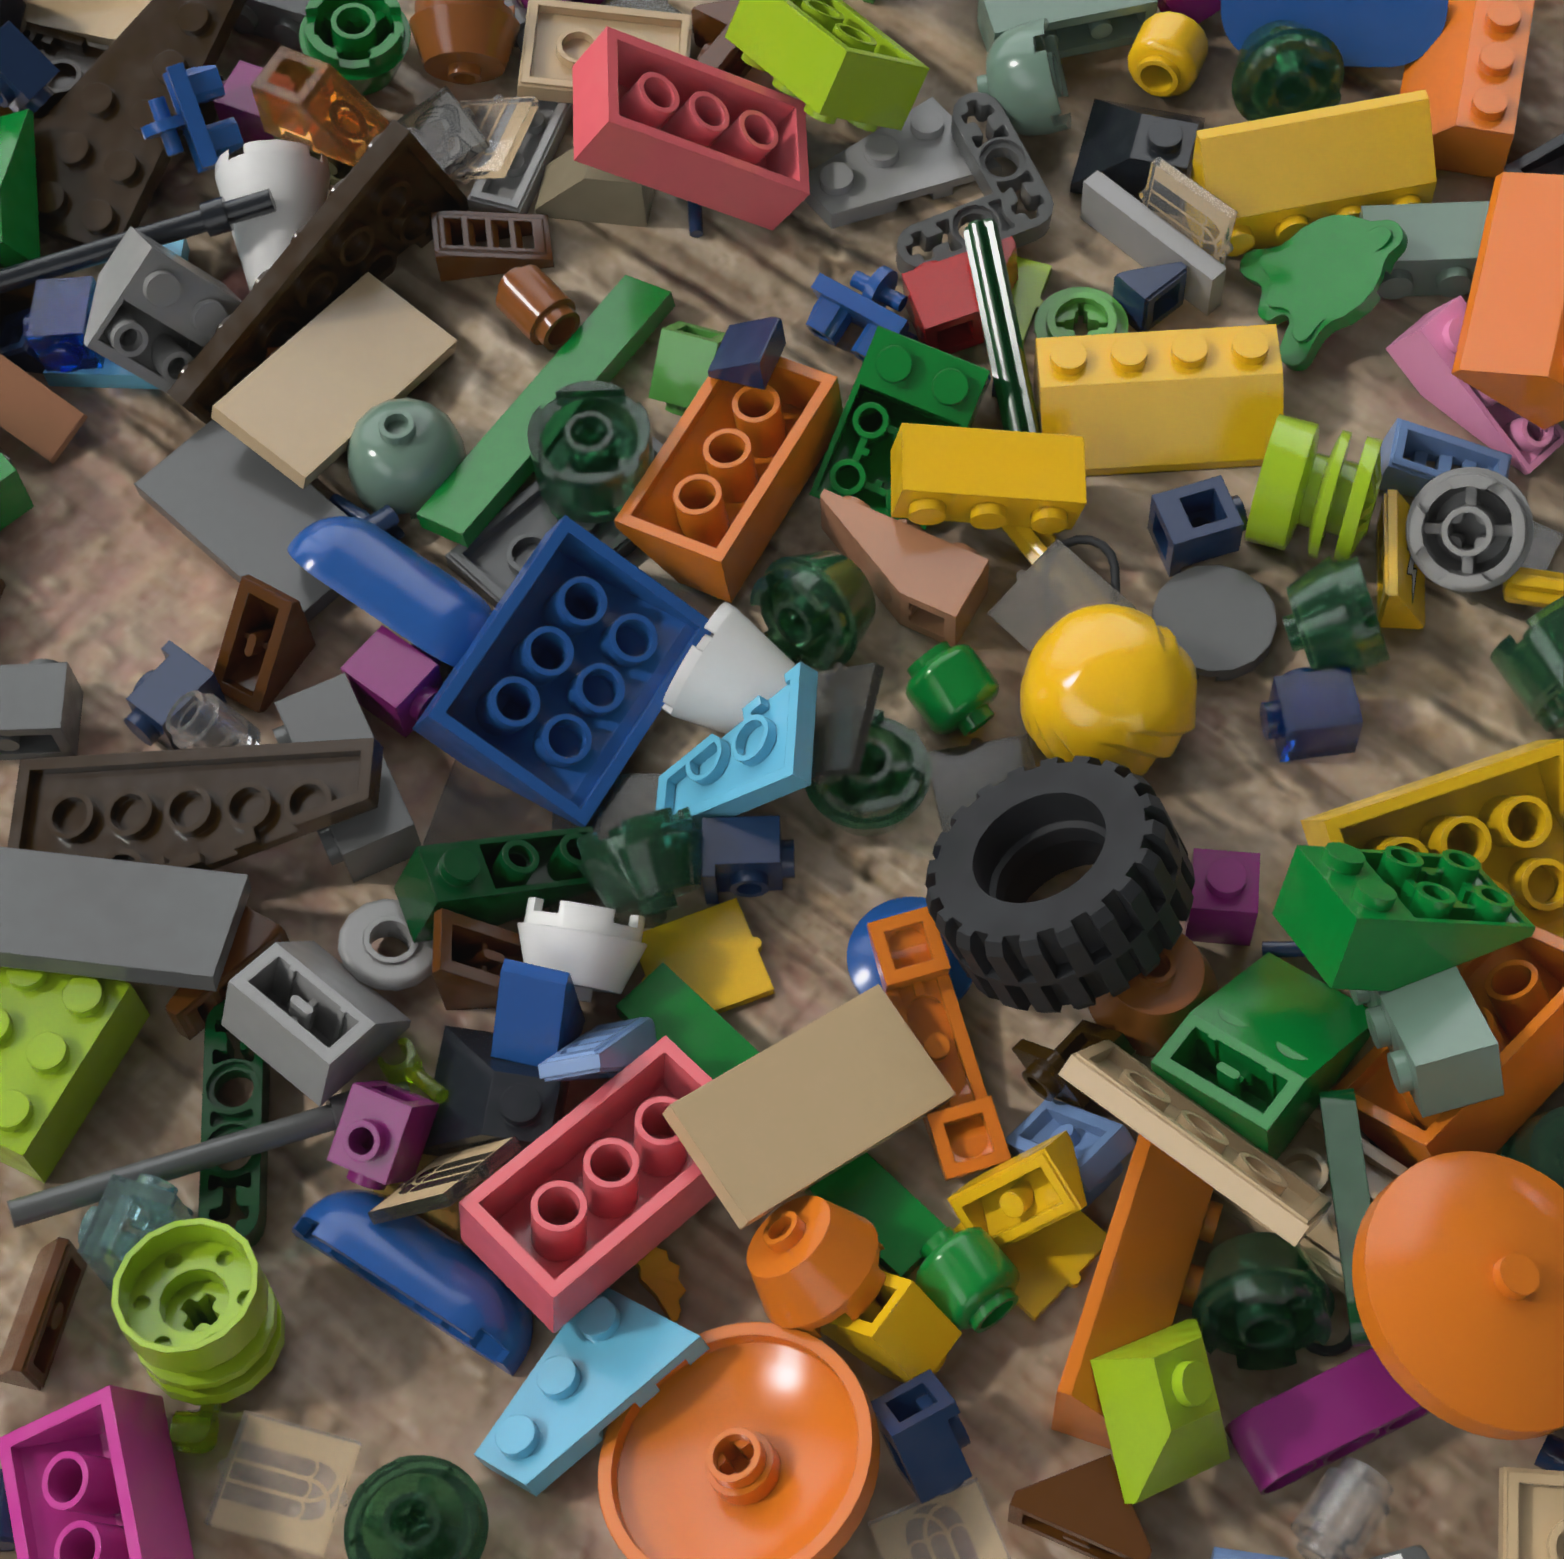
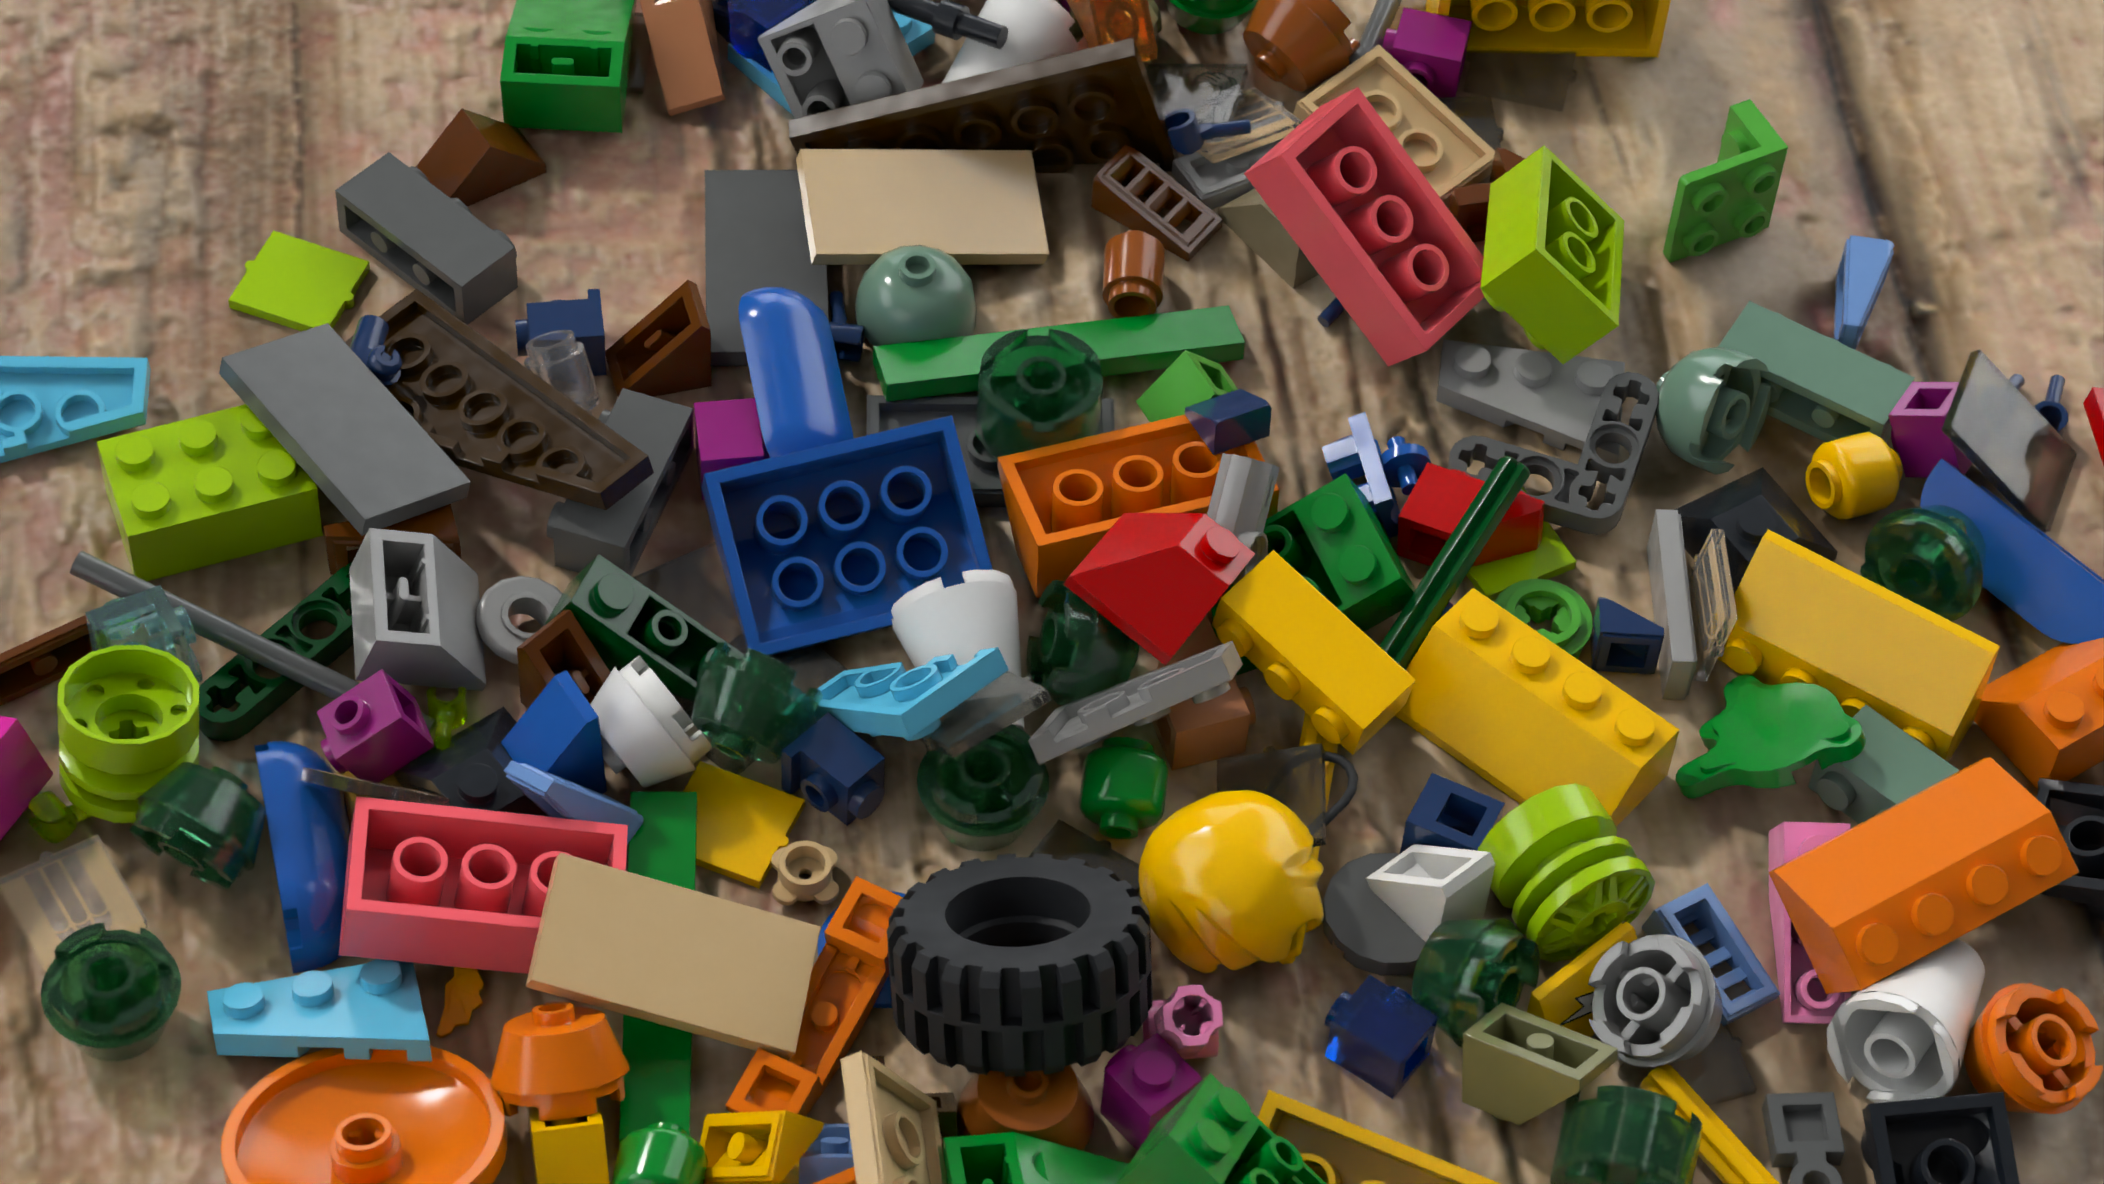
camera: 35 degrees right, 10 degrees down
none -> clear green cone [130,762,266,889]
none -> dark blue arm [350,315,402,388]
none -> tan plate [772,840,839,906]
none -> light grey wing [1028,640,1243,764]
none -> red slope [1064,513,1255,666]
none -> bright pink piece [1142,985,1223,1059]
none -> dark blue hand [1164,109,1251,155]
none -> light grey piece [1207,453,1280,585]
none -> white slope [1366,844,1495,952]
none -> olive slope [1462,1003,1618,1125]

